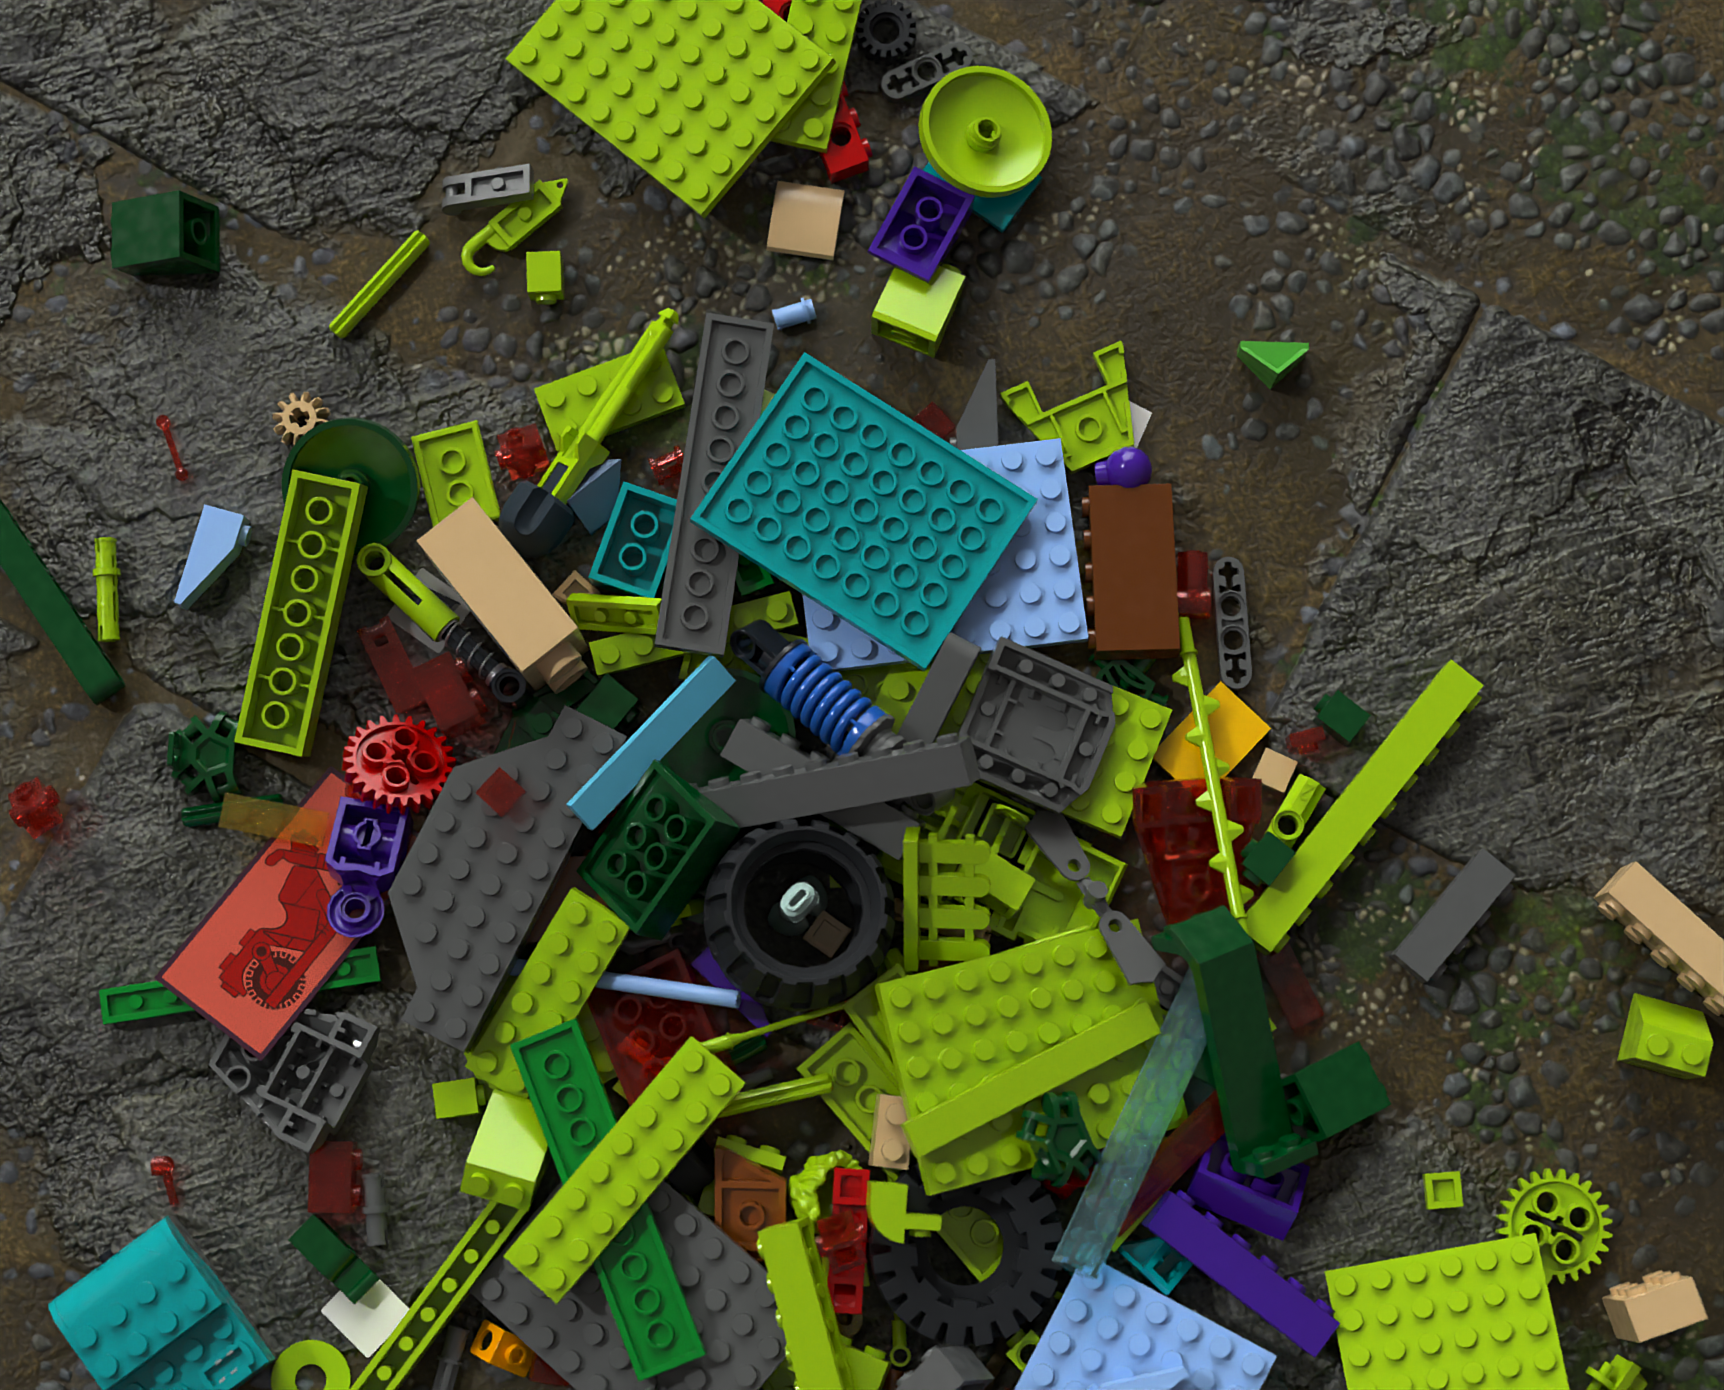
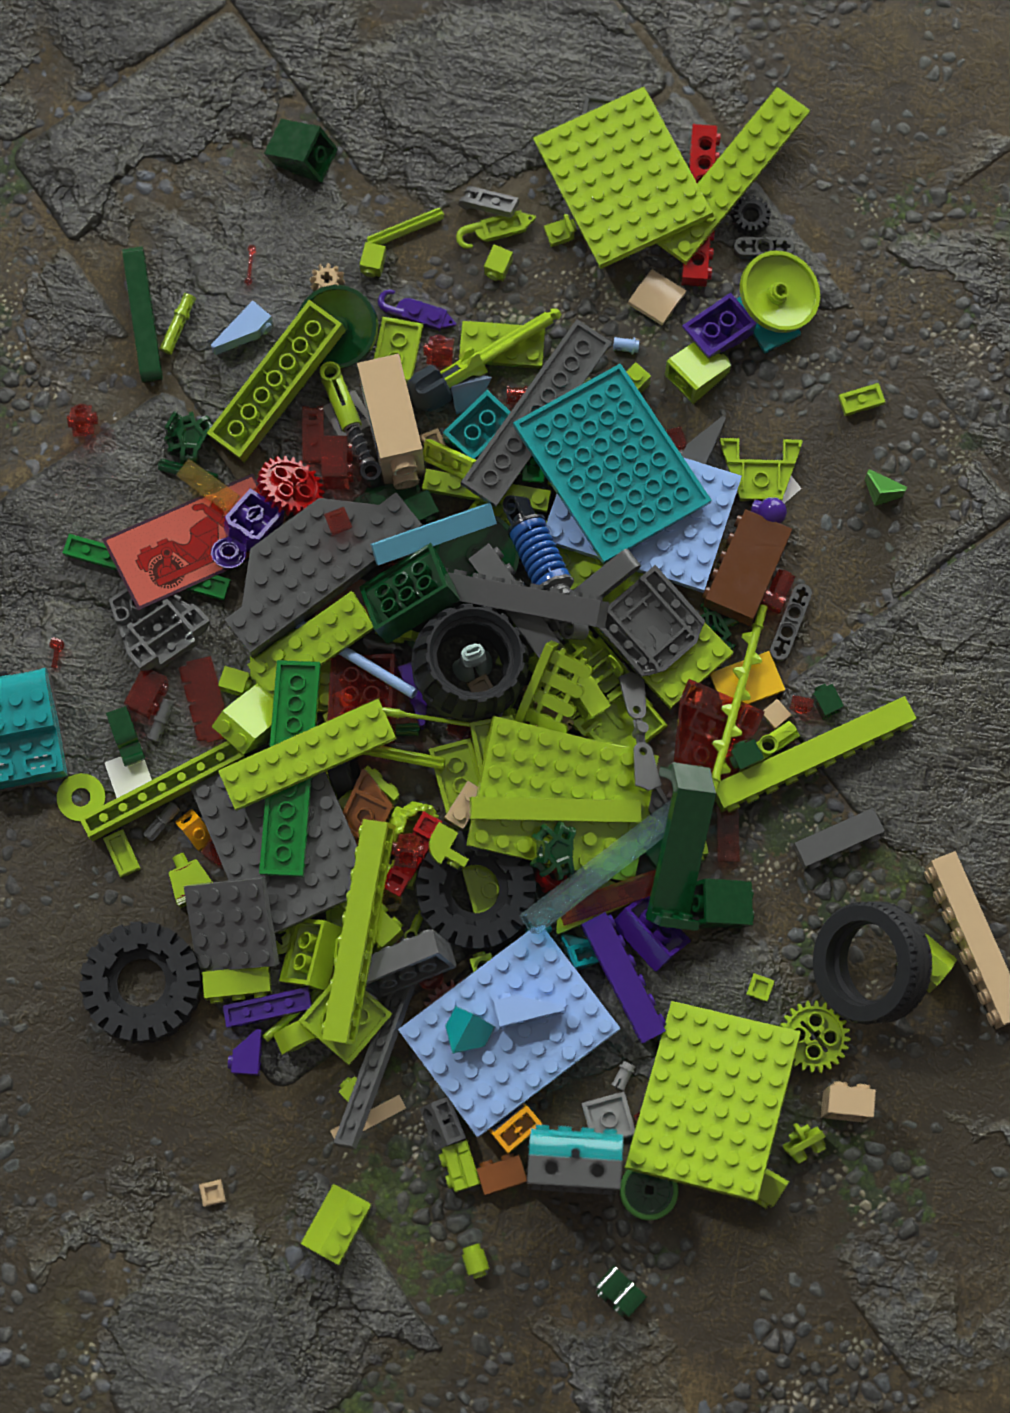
camera: 25 degrees right, 5 degrees down
none -> clear red windscreen [179,656,225,743]
none -> lime brick [360,242,386,277]
none -> dark purple plate [378,289,456,332]
none -> lime bracket [544,214,577,247]
none -> lime brick [626,362,651,393]
none -> black tyre [813,902,932,1024]
none -> lime plate [838,383,885,416]

